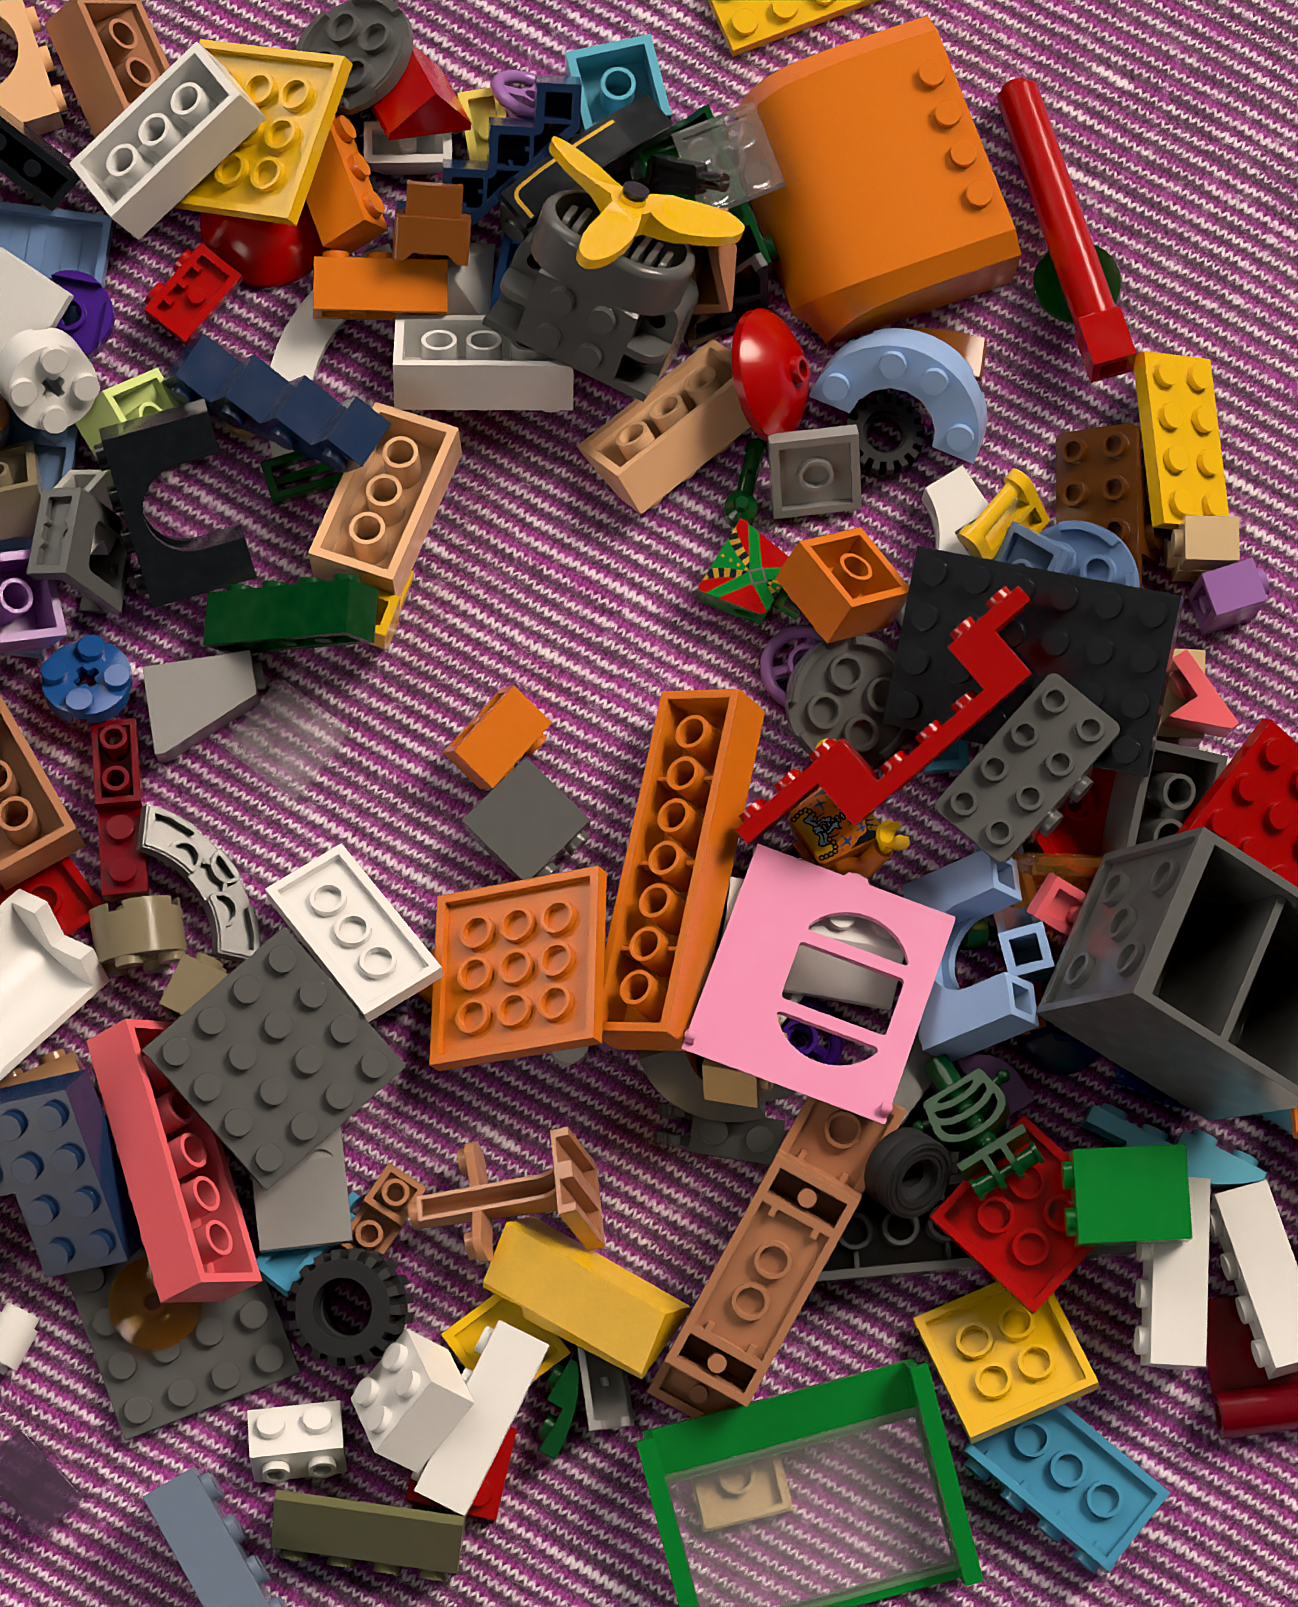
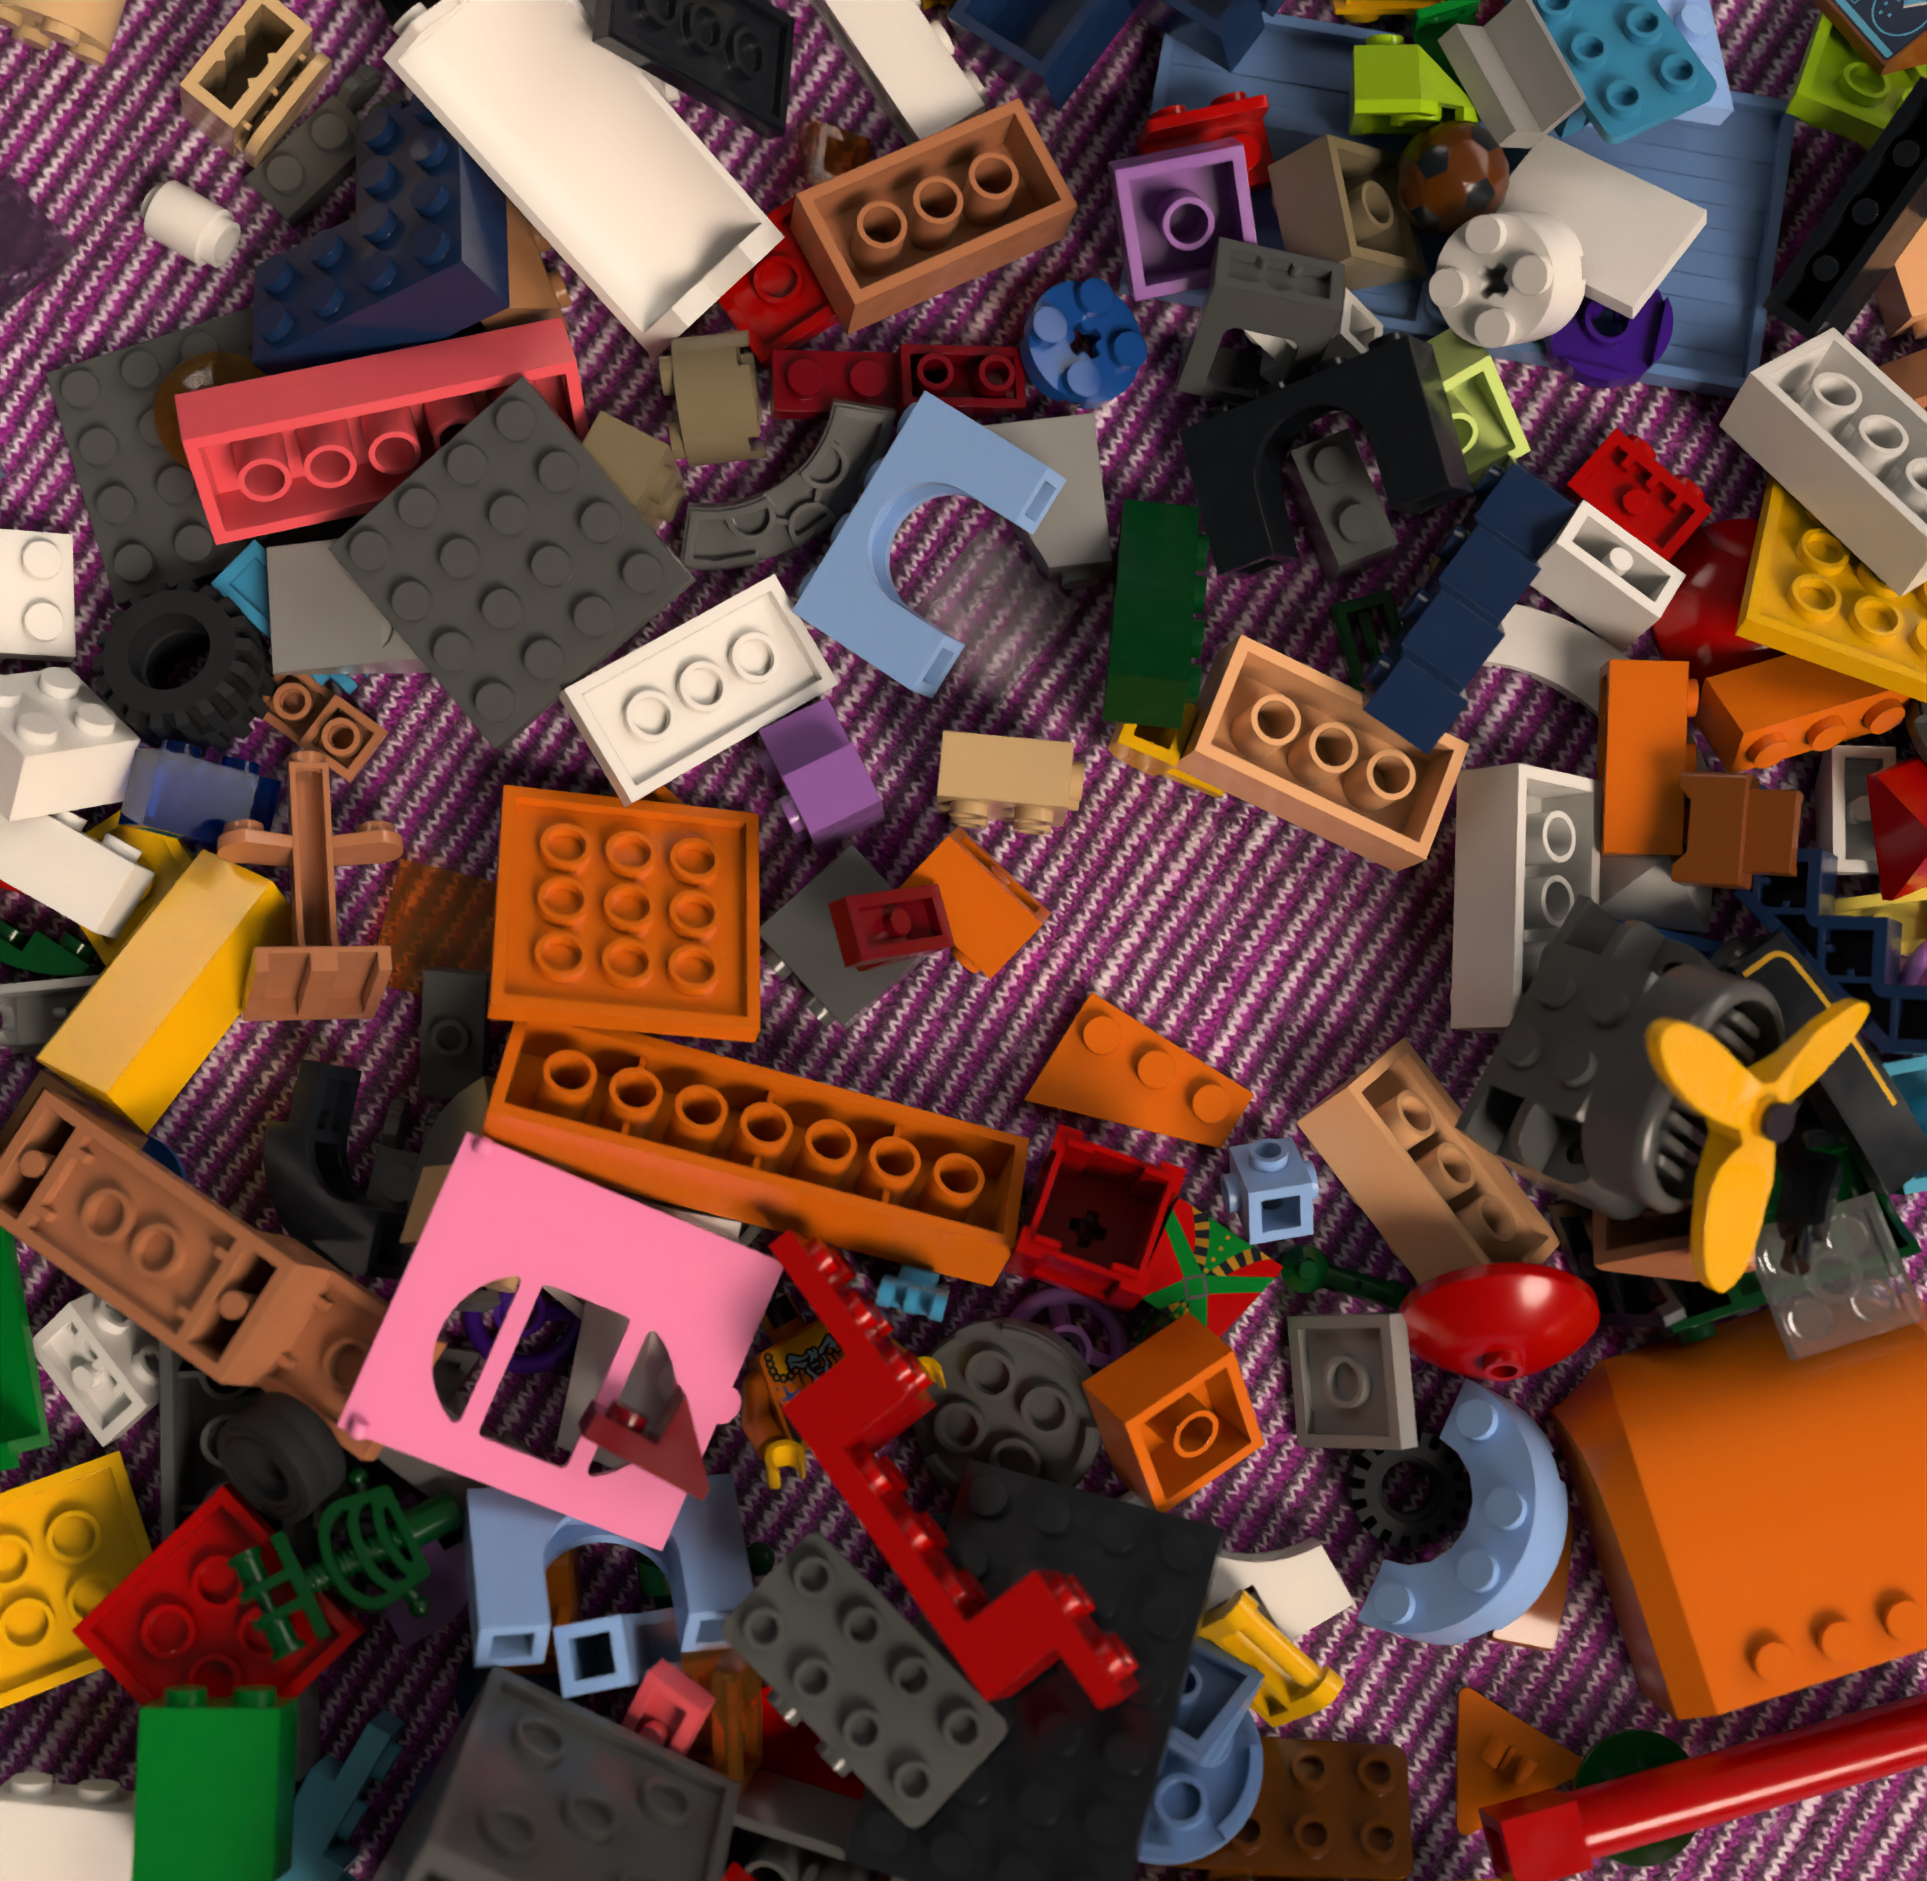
camera: 100 degrees right, 5 degrees up
none -> white bracket [32,1292,160,1447]
none -> clear blue brick [118,739,282,849]
none -> black arch [264,1059,411,1279]
none -> clear orange tile [377,859,496,996]
none -> dark grey plate [419,966,491,1098]
none -> dark red slope [578,1385,710,1501]
none -> medium lavender brick [755,697,886,853]
none -> light blue arch [791,391,1067,698]
none -> dark red slope [828,883,955,972]
none -> dark azure hinge [876,1264,951,1322]
none -> tan brick [937,730,1085,835]
none -> red container [1004,1124,1187,1315]
none -> orange wing [1023,992,1254,1149]
none -> light blue brick [1220,1137,1319,1245]
none -> dark grey brick [1282,428,1398,585]
none -> orange piece [1455,1686,1582,1836]
none -> white brick [1530,499,1686,652]

